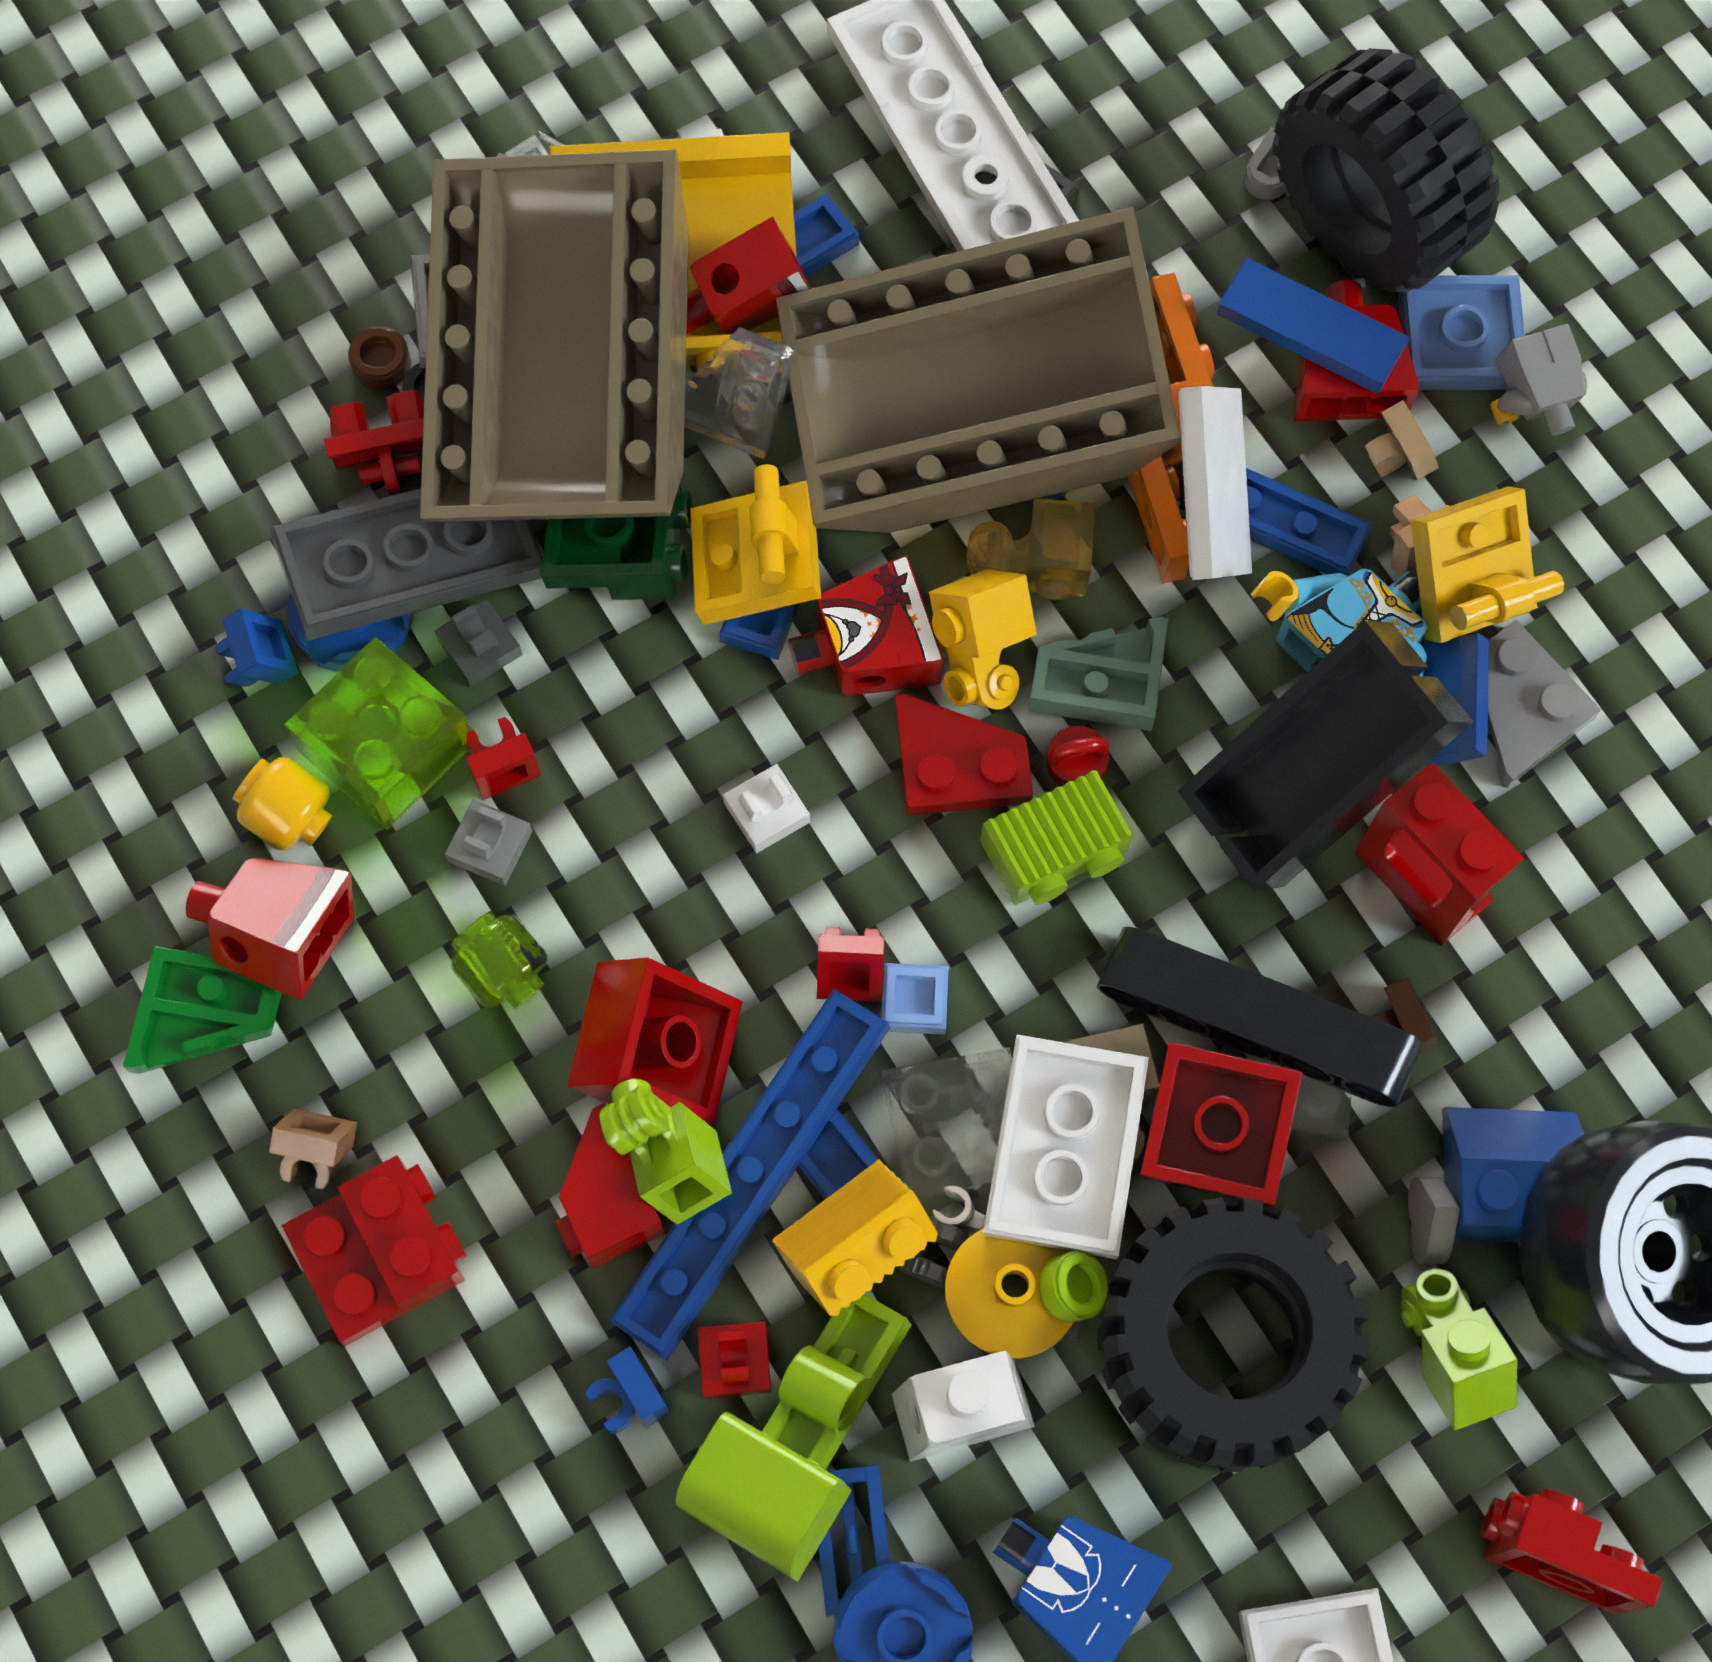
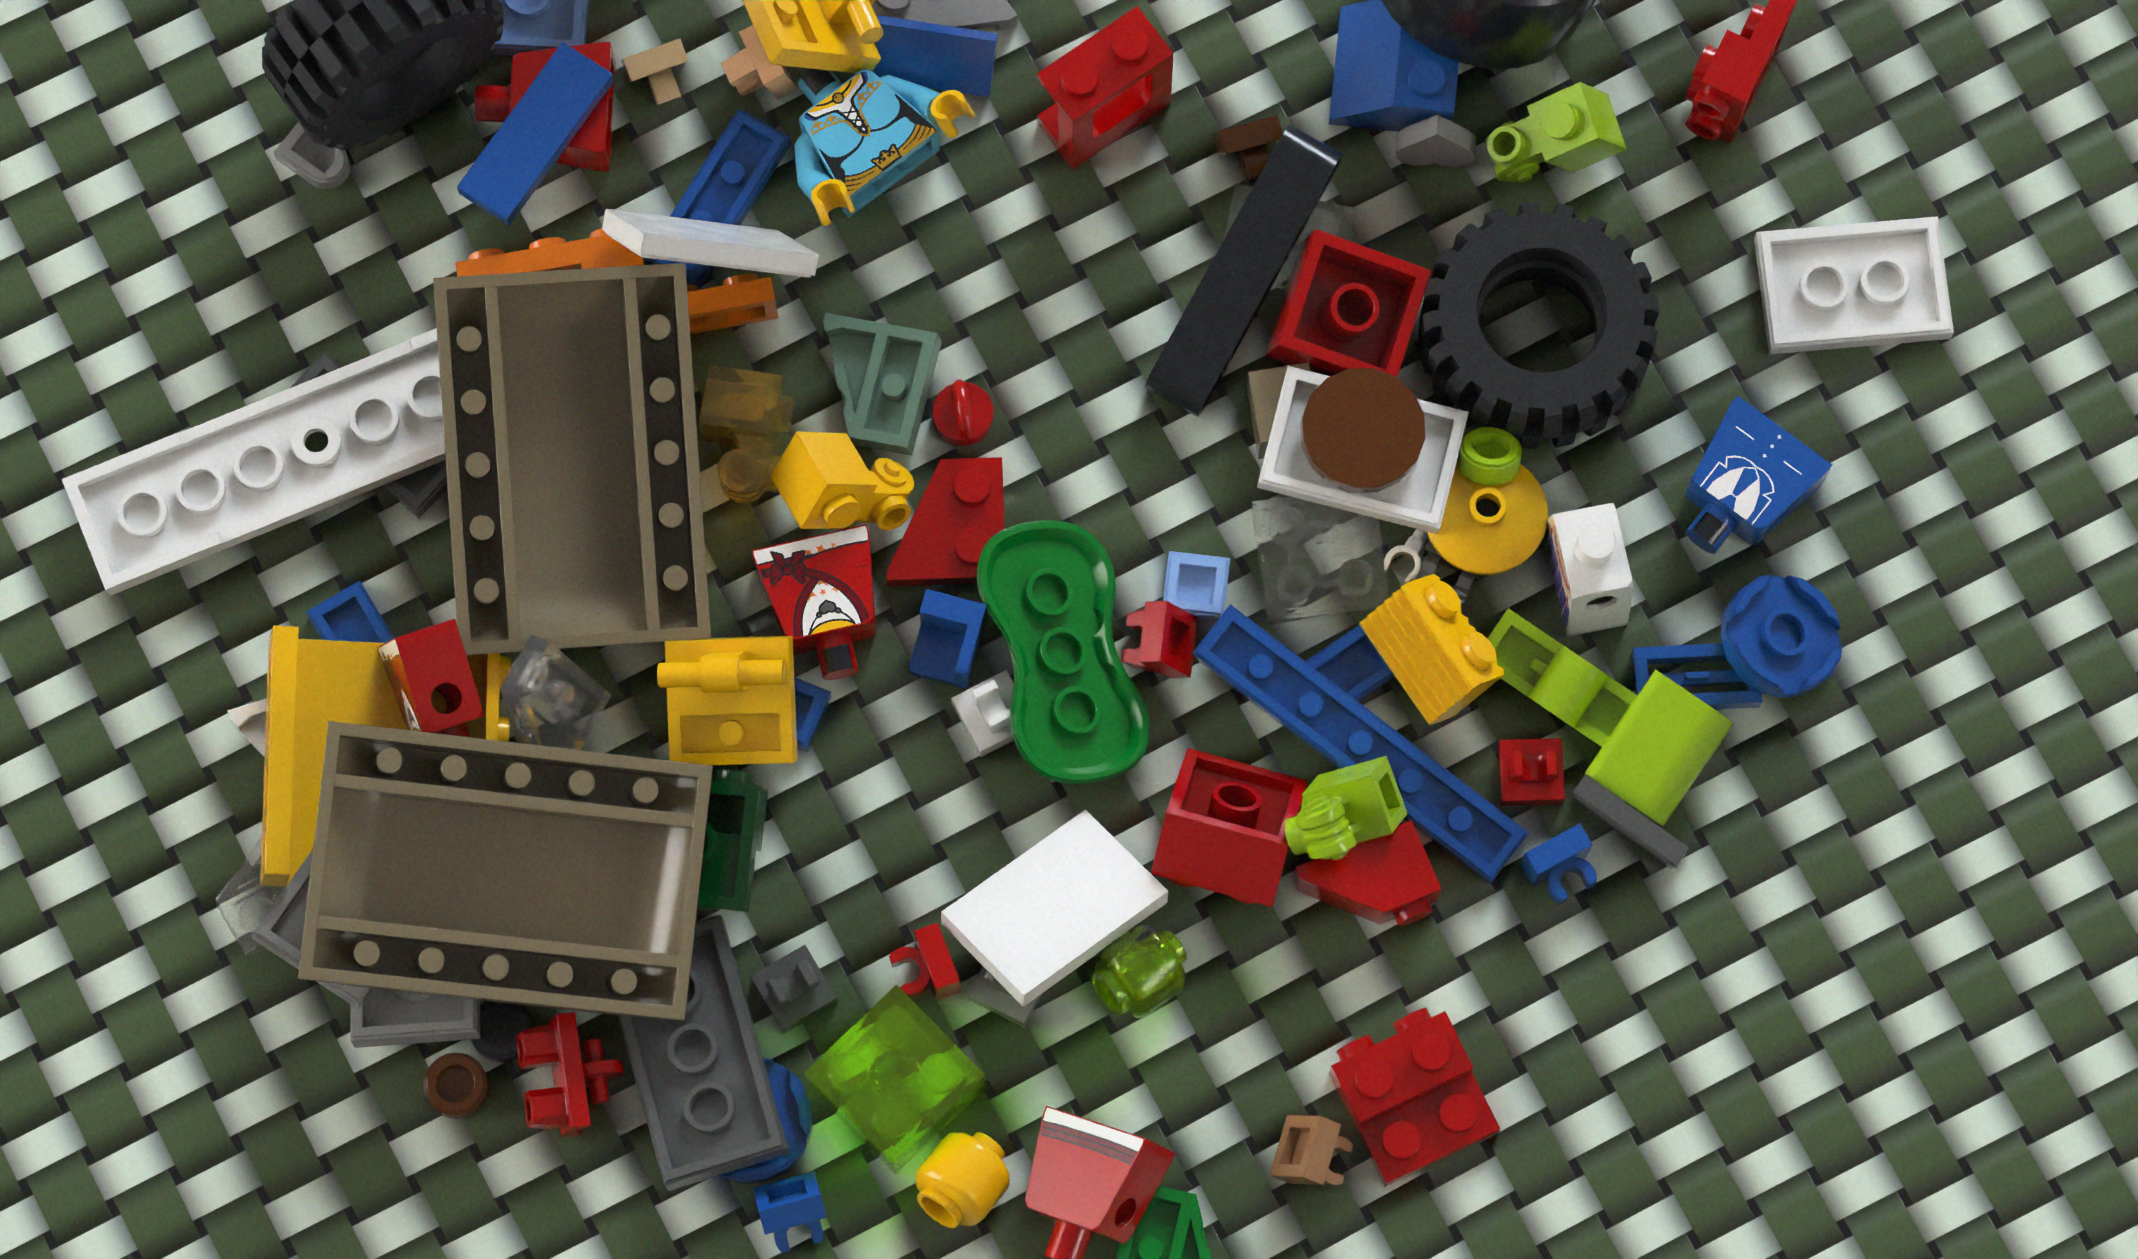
camera: 85 degrees left, 5 degrees up
lime brick [980,770,1133,905] -> none
black piece [1177,620,1474,891] -> none
none -> blue panel [909,589,987,689]
none -> white tile [941,809,1168,1007]
none -> green plate [977,520,1150,784]
none -> reddish brown tile [1300,368,1426,493]
none -> dark grey tile [1573,774,1689,870]

